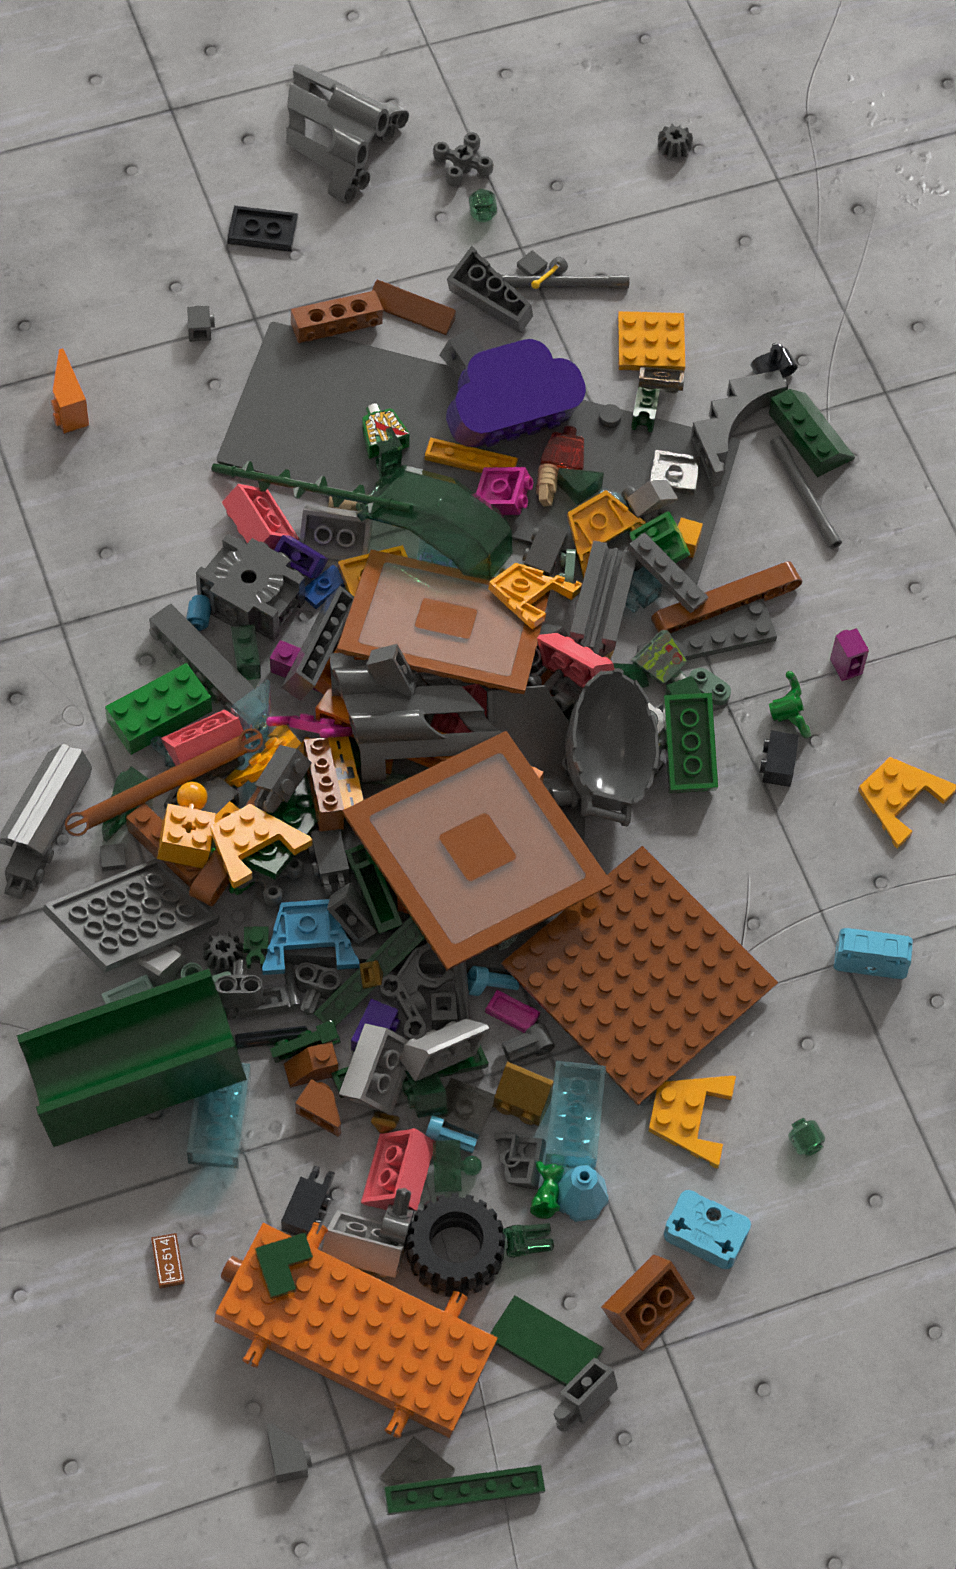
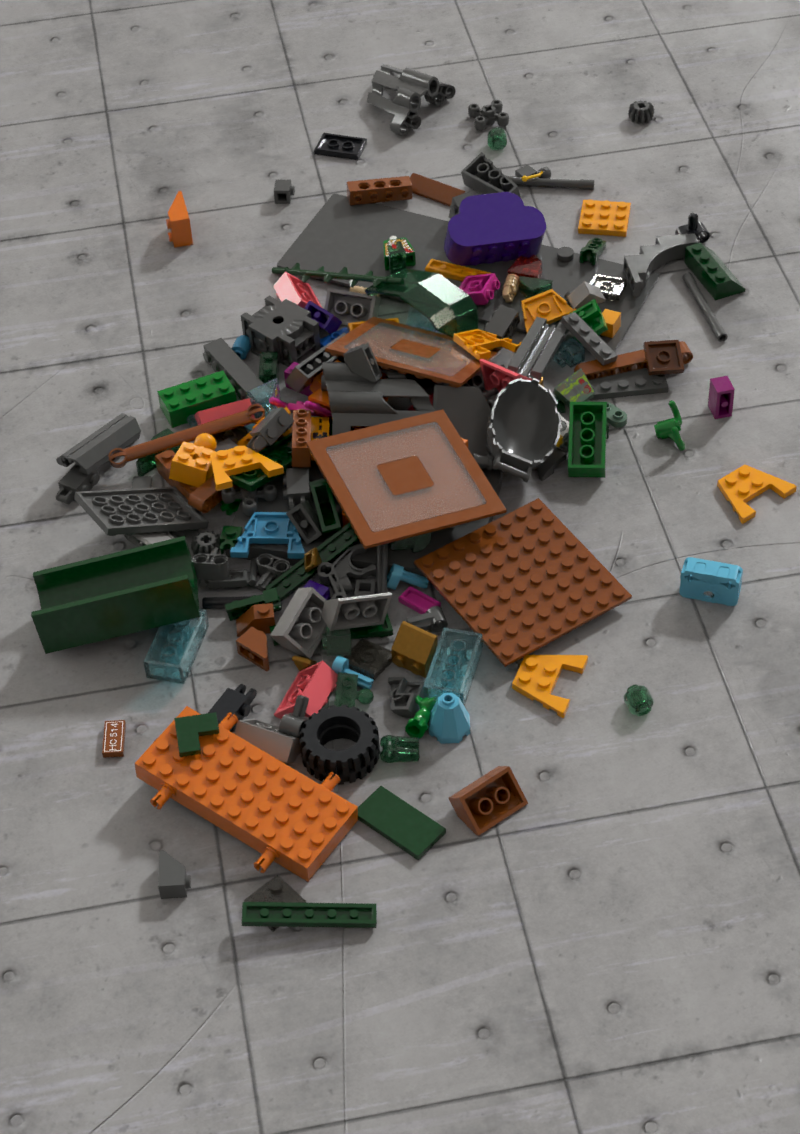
camera: 15 degrees right, 15 degrees down
dark grey hinge [553,1358,618,1432] -> none
sand green plate [560,549,576,584] -> none
clear smoke plate [638,366,684,393] -> none
medium azure axle [664,1190,751,1269] -> none
black brick [759,730,799,787] -> none
none -> reddish brown plate [643,340,684,375]

